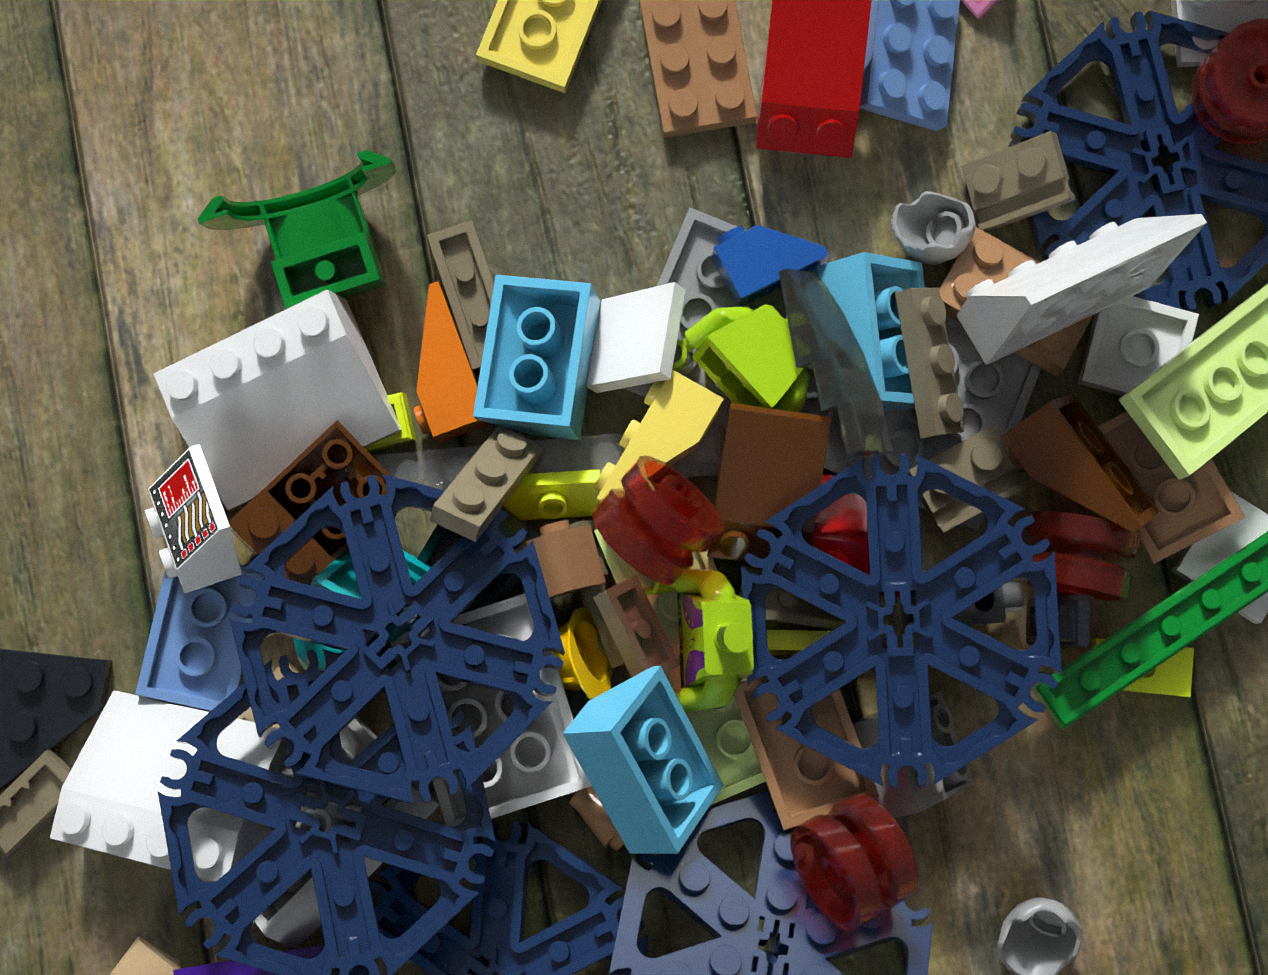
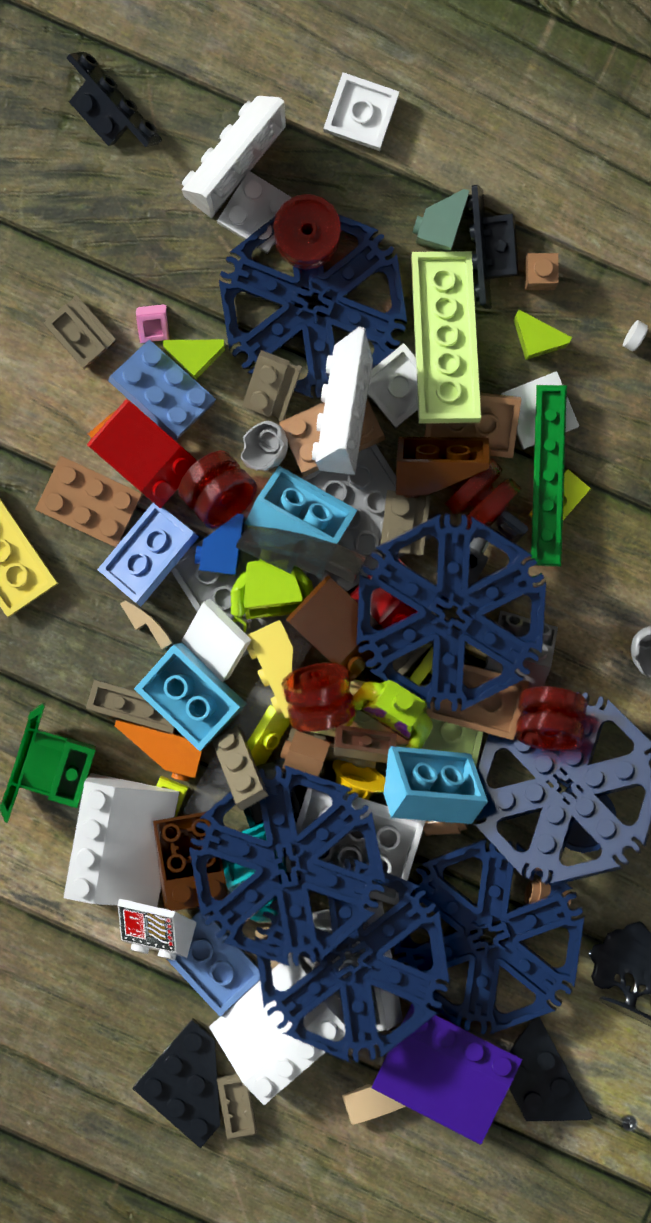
camera: 55 degrees left, 5 degrees up
dark tan plate [895,288,964,439] -> none
none -> plate [97,503,199,606]
none -> tan slope [120,601,174,649]
none -> lime slope [163,339,225,380]
none -> clear red wheel [178,450,257,529]

